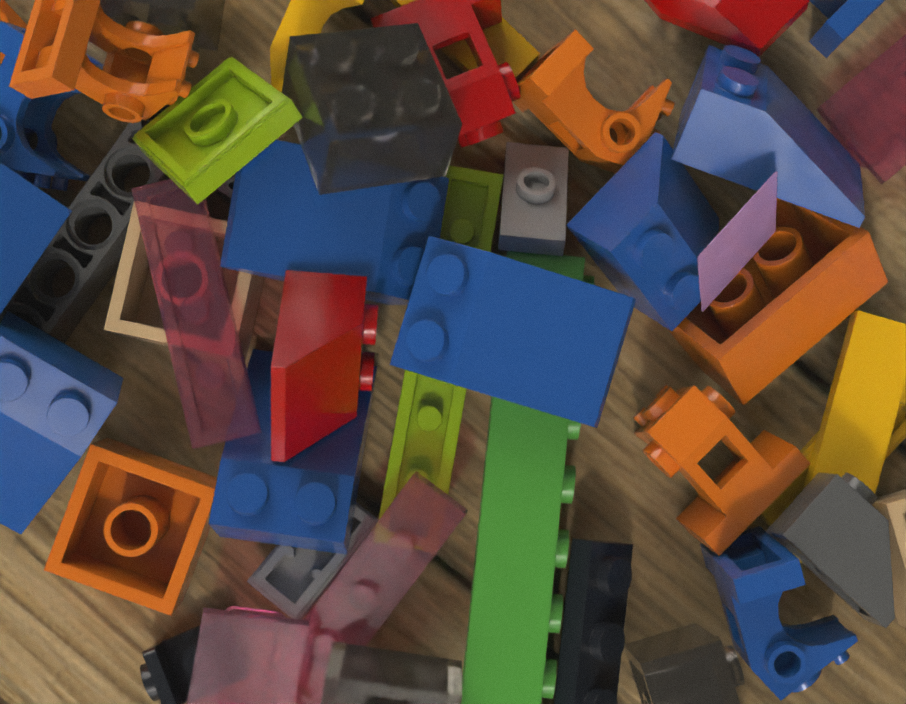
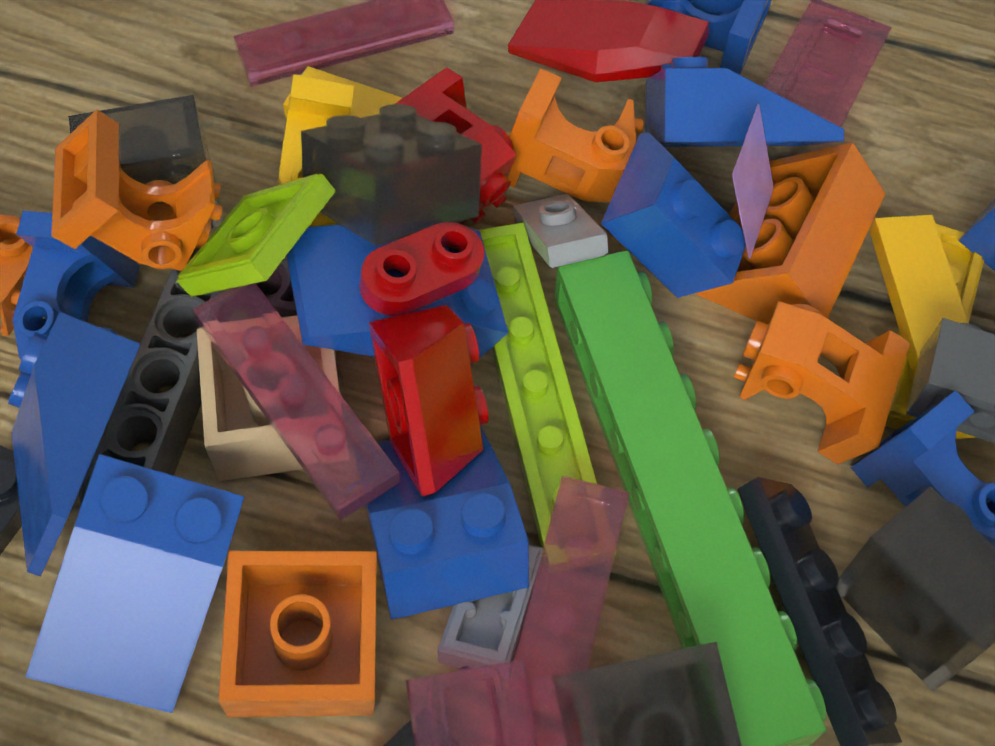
camera: 25 degrees left, 25 degrees down
blue slope [389,236,636,428] -> none
none -> red plate [359,222,484,316]

